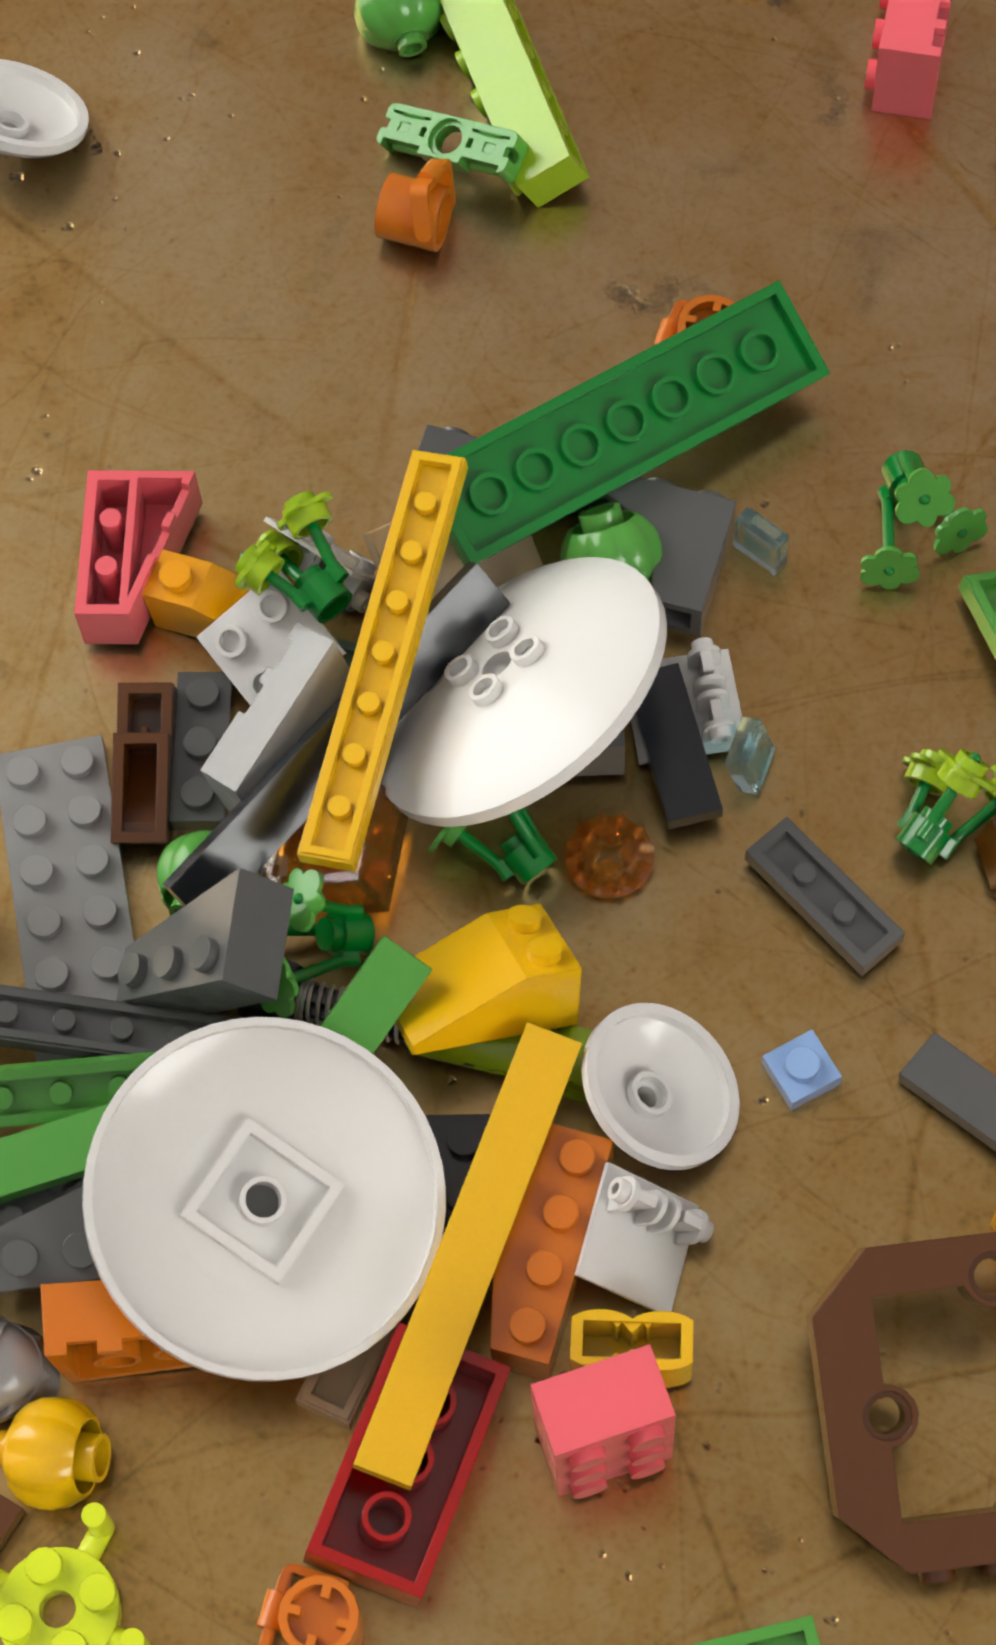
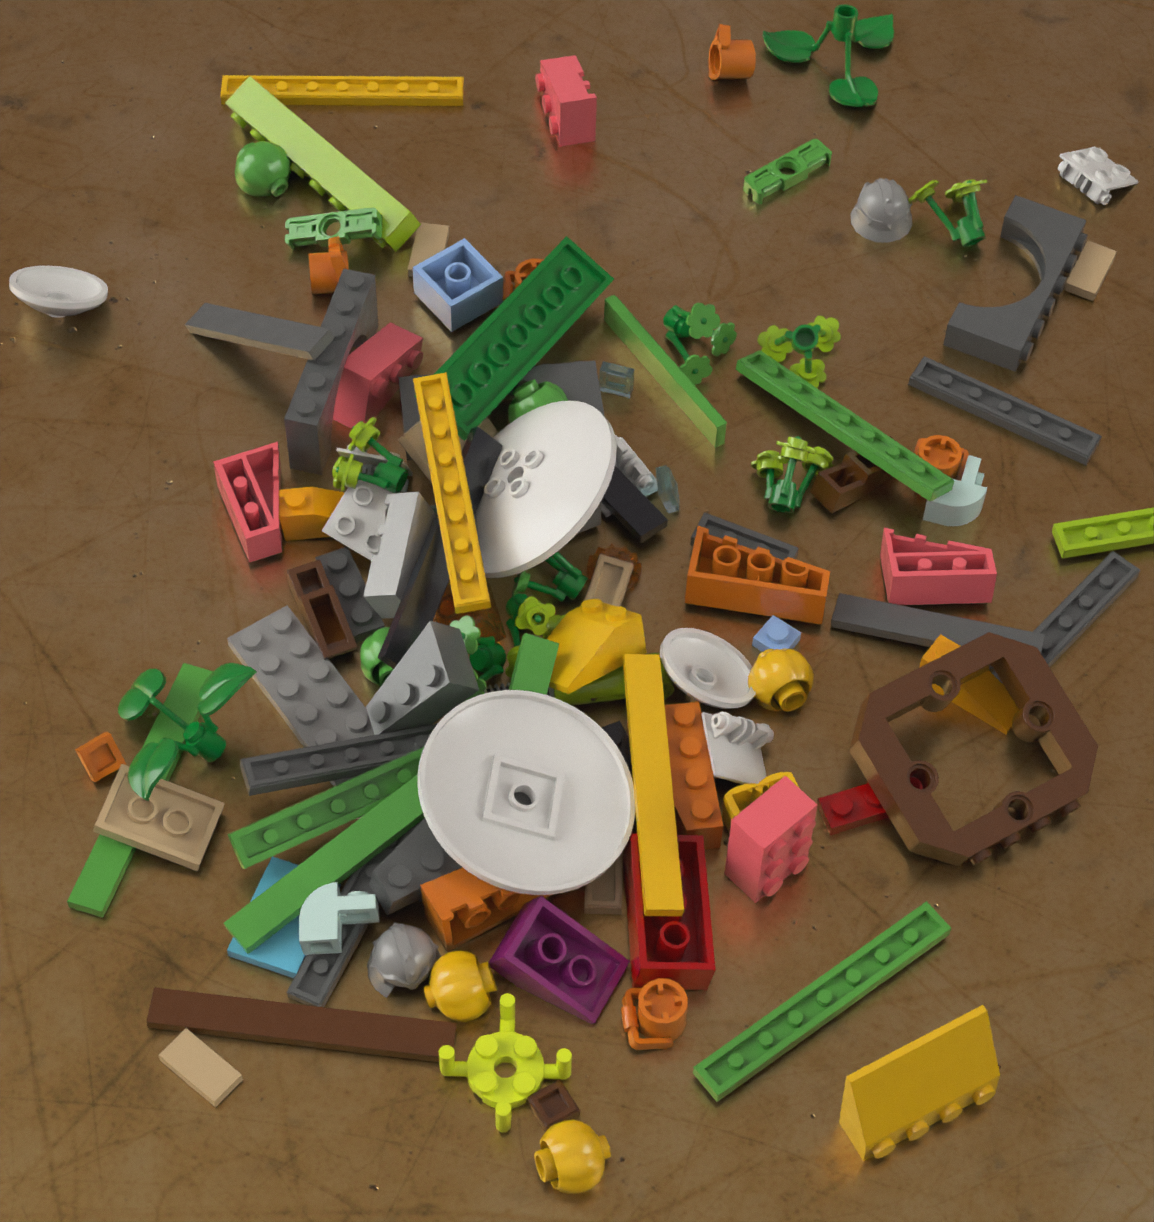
camera: 30 degrees left, 10 degrees down
none -> dark grey tile [185,303,335,361]
none -> dark grey arch [284,269,379,475]
none -> coral wedge [333,322,423,429]
none -> tan tile [408,222,450,277]
none -> light blue brick [413,238,503,332]
none -> magenta slope [488,896,630,1024]
none -> lime plant [505,593,565,678]
none -> tan tile [584,554,634,606]
none -> bright green tile [604,295,727,448]
none -> orange wedge [685,526,830,625]
none -> yellow plant [748,648,814,712]
none -> red plate [817,777,922,836]

